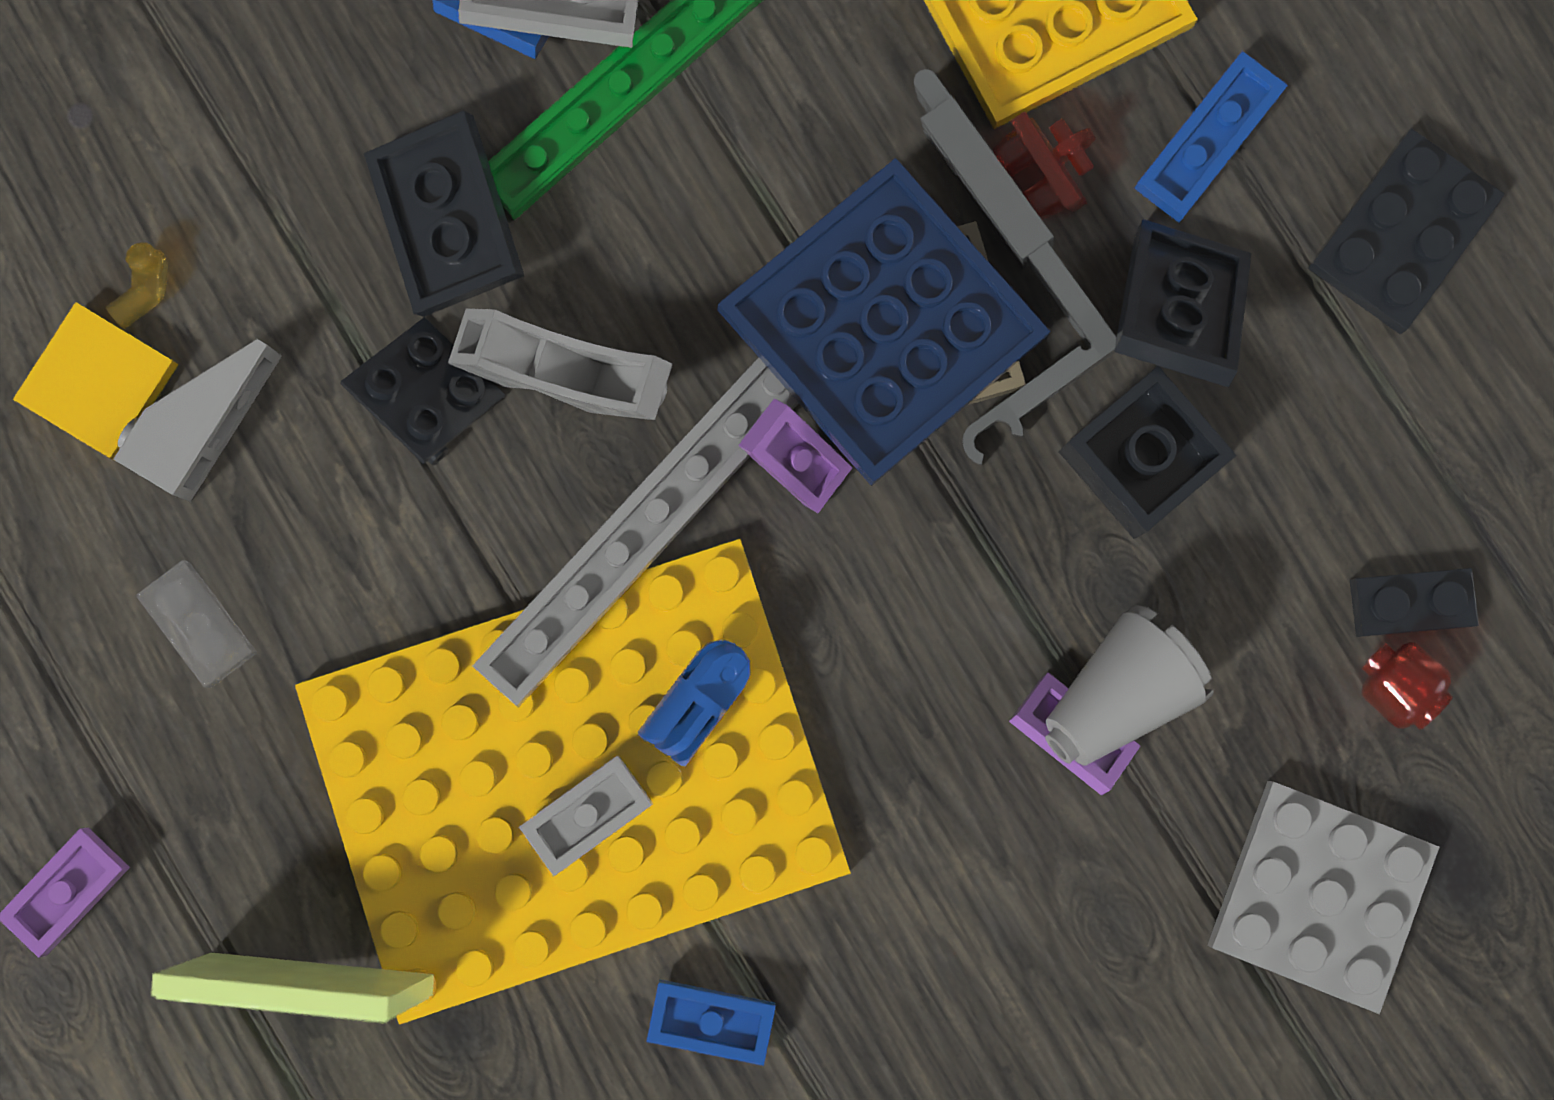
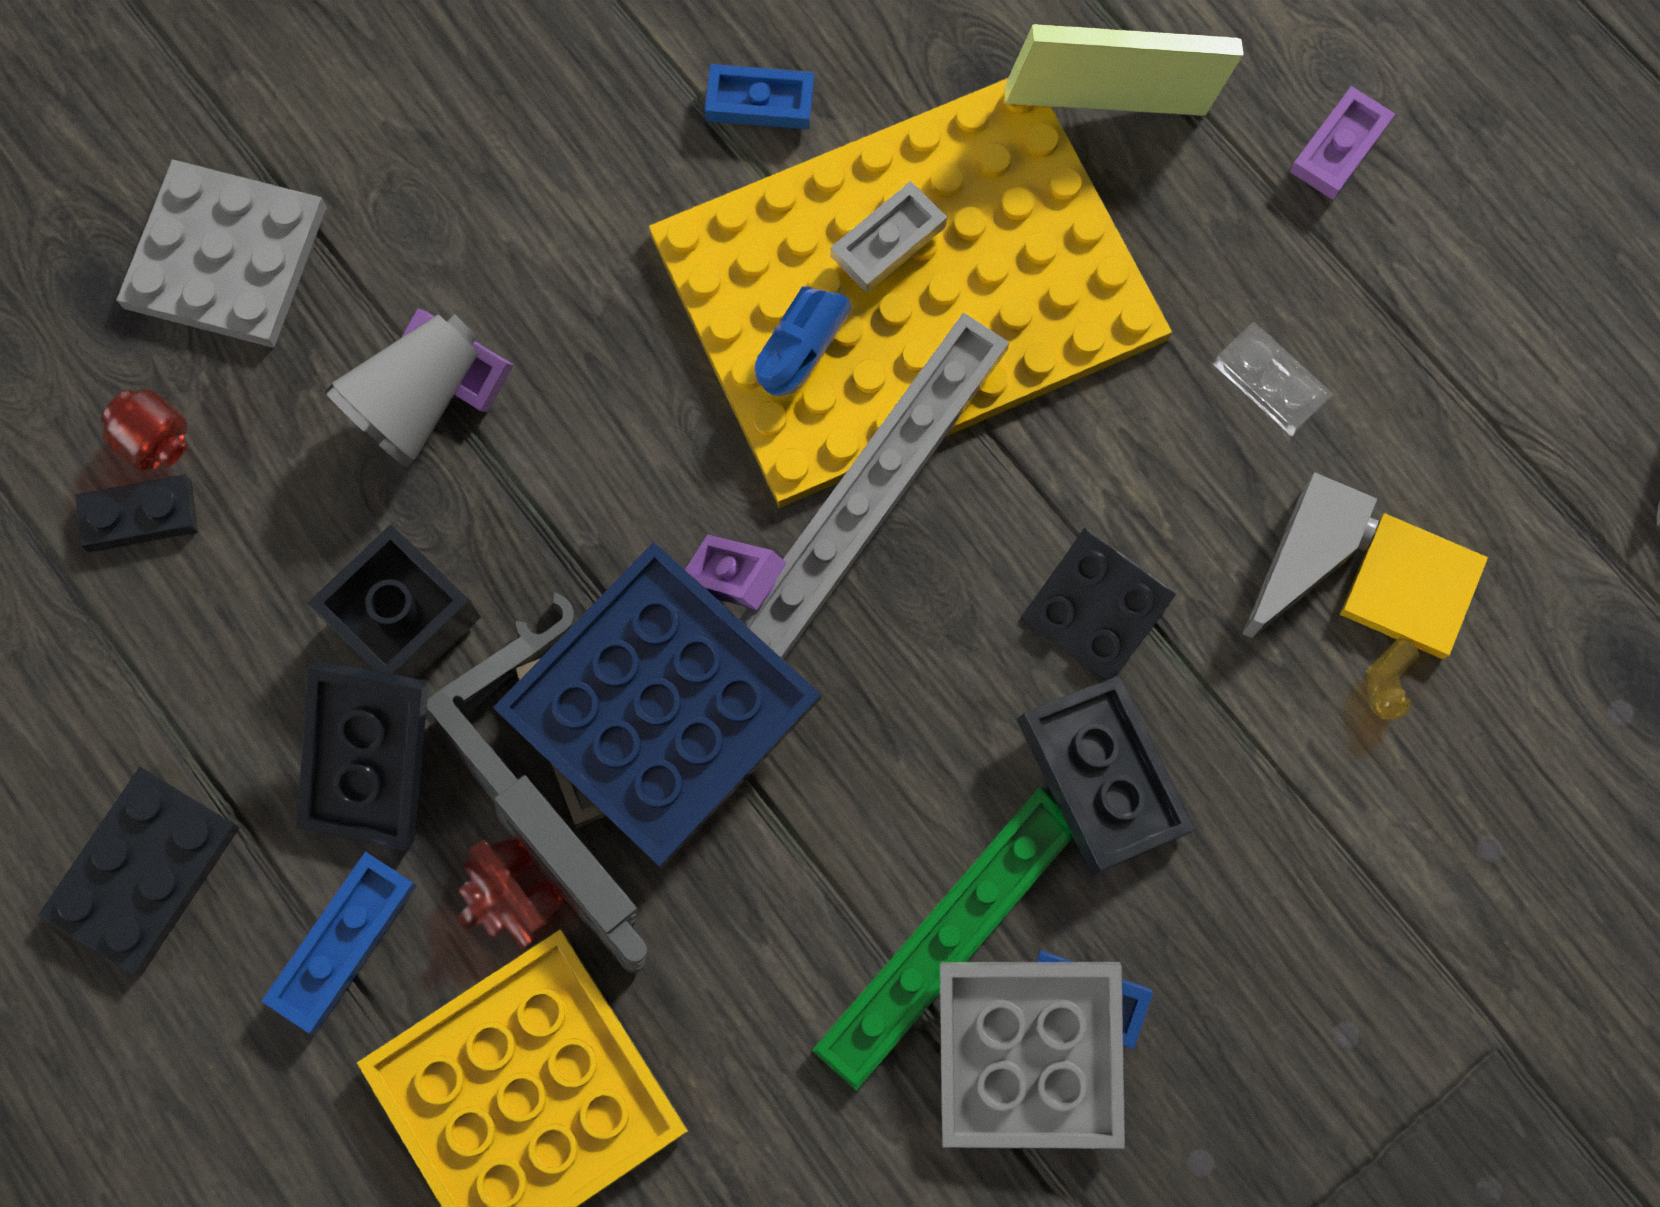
camera: 175 degrees right, 10 degrees down
light grey arch [448,308,672,420] -> none

